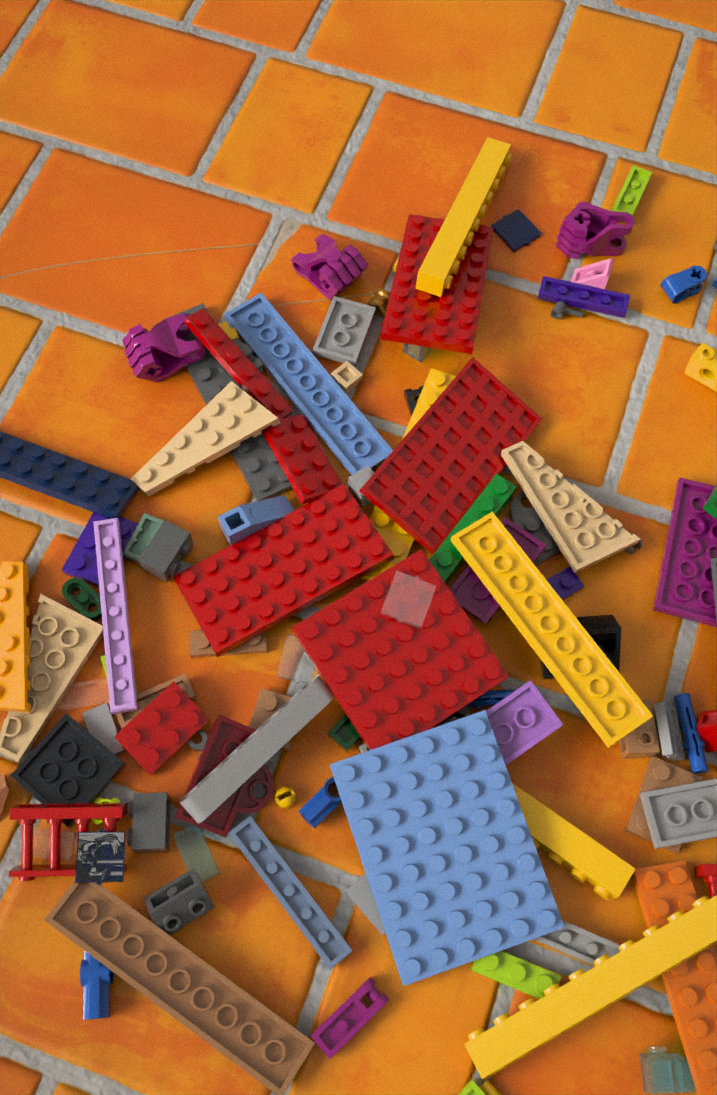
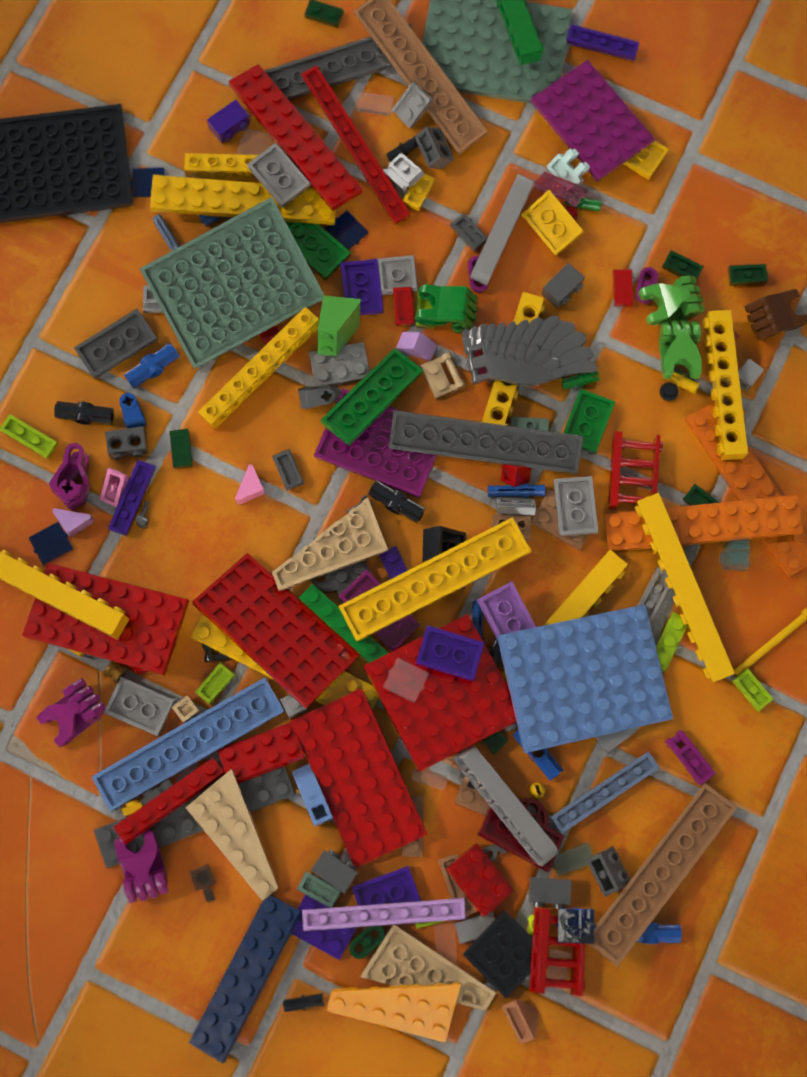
camera: 85 degrees left, 10 degrees up
none -> lavender slope [52,508,94,538]
none -> black piece [54,401,114,425]
none -> dark grey brick [105,426,148,460]
none -> dark green tile [169,429,193,469]
none -> clear smoke plate [189,864,216,903]
none -> lime tile [195,662,236,705]
none -> bright pink slope [235,464,265,505]
none -> dark grey plate [272,449,304,491]
none -> black axle [283,993,324,1012]
none -> dark purple plate [352,866,421,906]
none -> black piece [368,480,425,524]
none -> dark purple plate [416,625,484,681]

